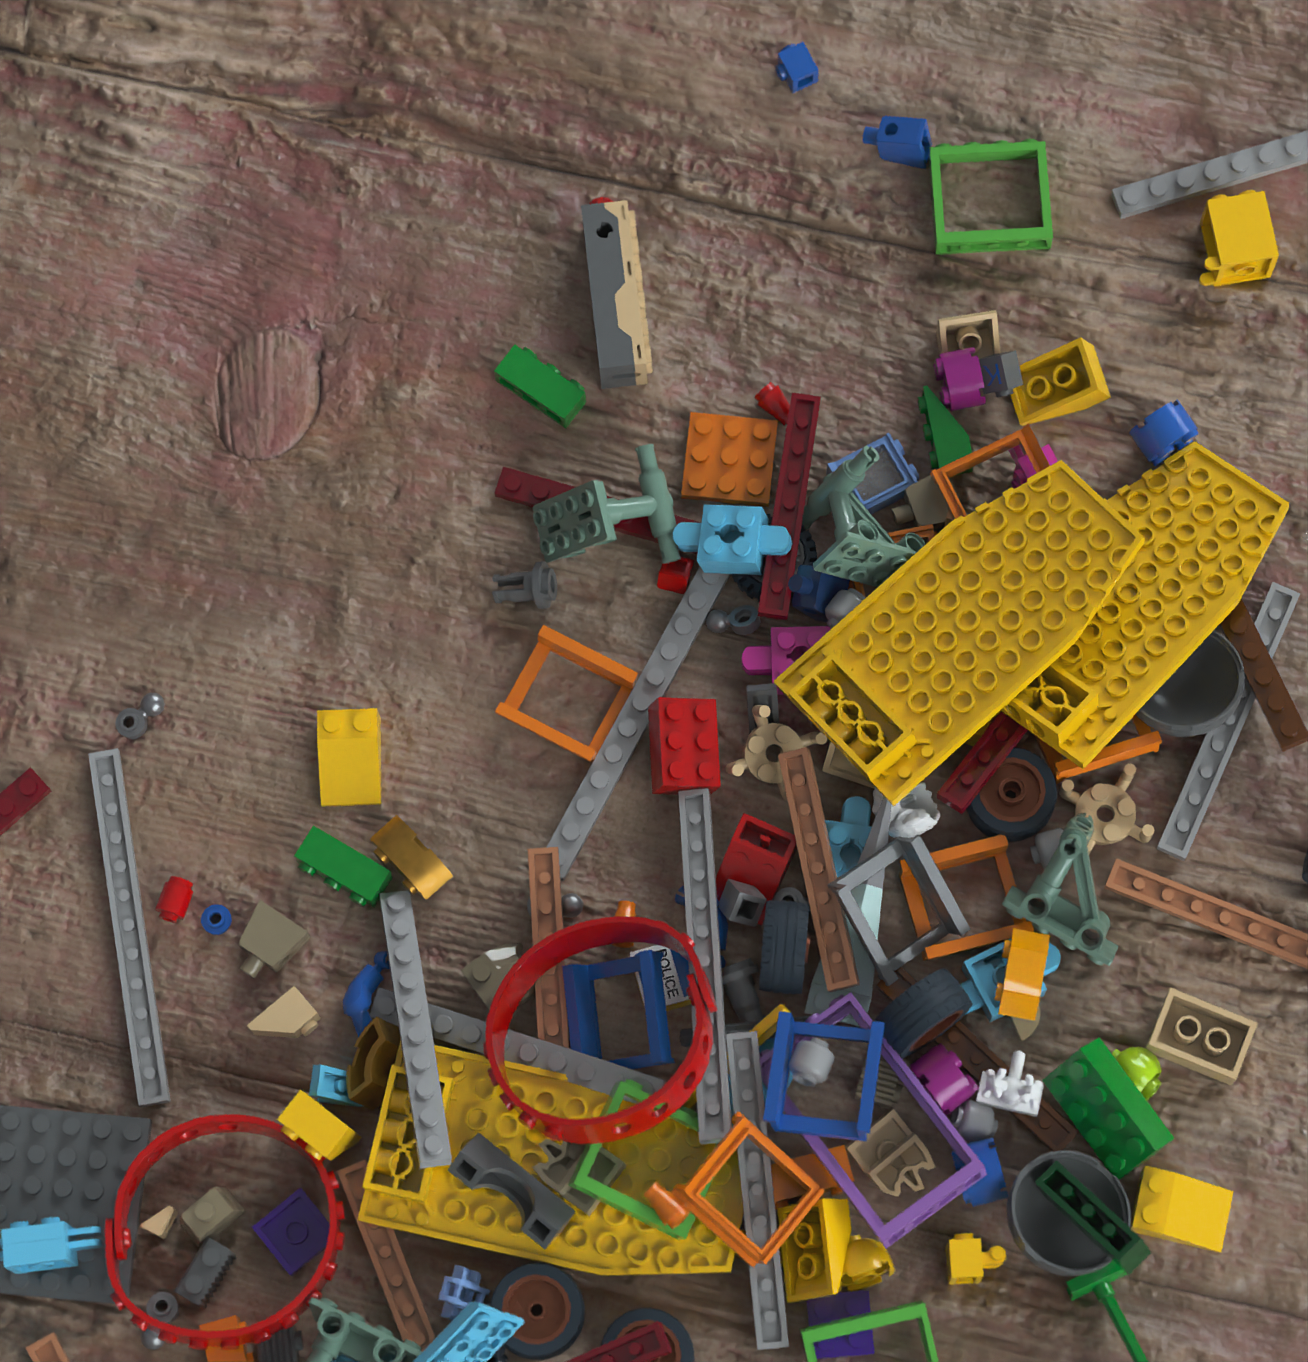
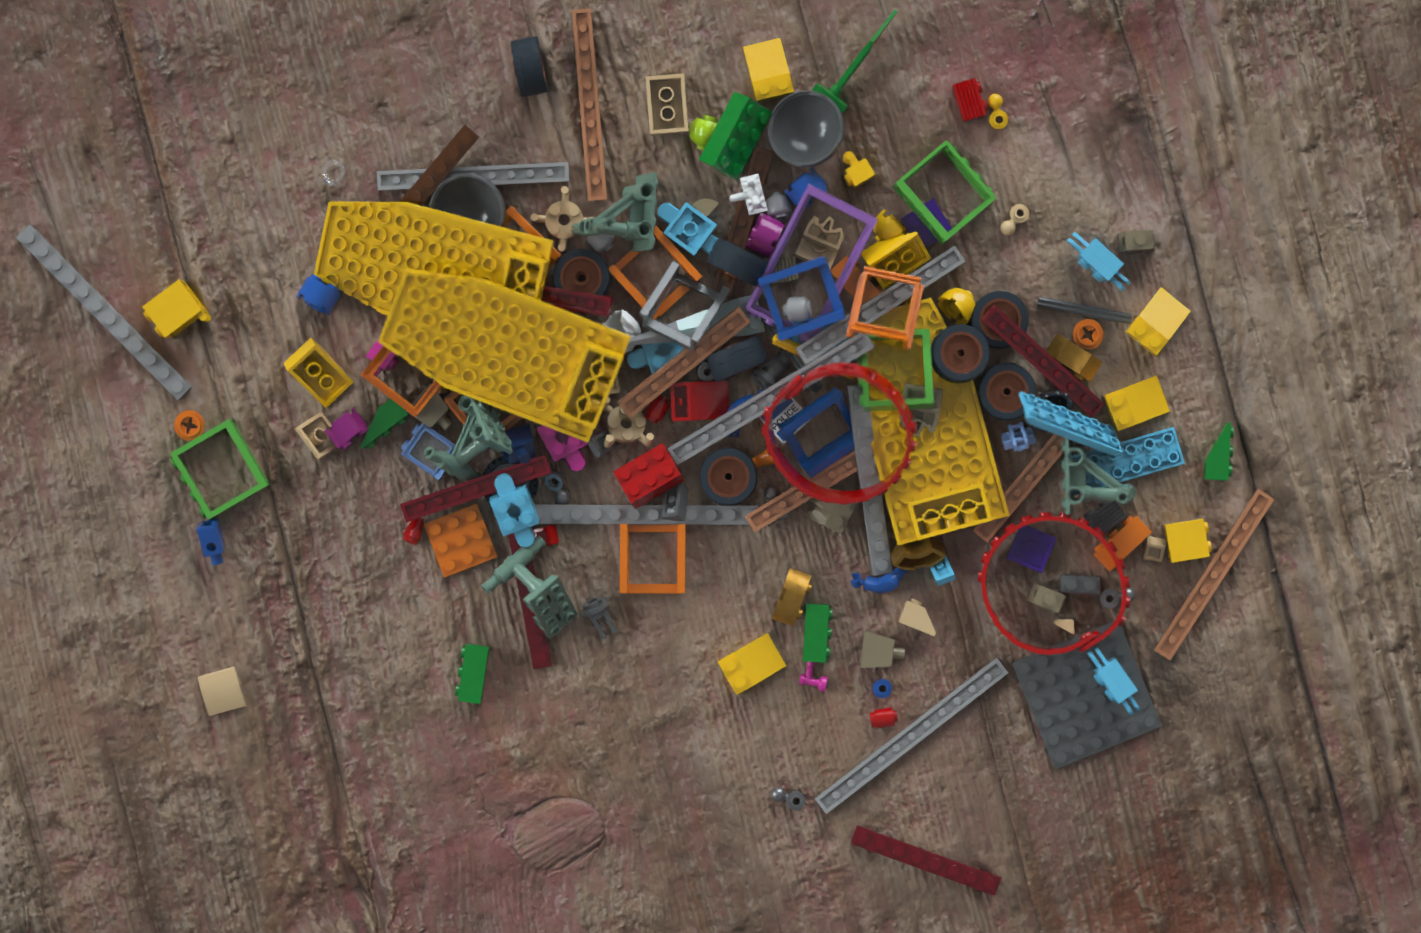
camera: 120 degrees left, 15 degrees up
yellow slope [277,1089,362,1161] -> none
light grey plate [379,890,452,1168] -> none
dark grey arch [448,1132,576,1249] -> none
dark grey piece [581,197,653,389] -> none
orange cone [644,1182,691,1229] -> none
dark grey brick [717,879,767,927] -> none
blue brick [775,42,819,93] -> none
light grey head [825,588,866,629] -> none
dark grey brick [979,350,1023,397] -> none
light orange brick [994,928,1050,1021] -> none
dark green brick [1035,1160,1151,1275] -> none
none -> orange gear [174,410,205,441]
none -> tan slope [198,666,246,716]
none -> red brick [644,395,670,424]
none -> dark grey slope [661,482,689,521]
none -> wheel [700,448,757,506]
none -> dark pink piece [799,662,828,692]
none -> wheel [931,324,989,383]
none -> yellow cylinder [938,288,975,325]

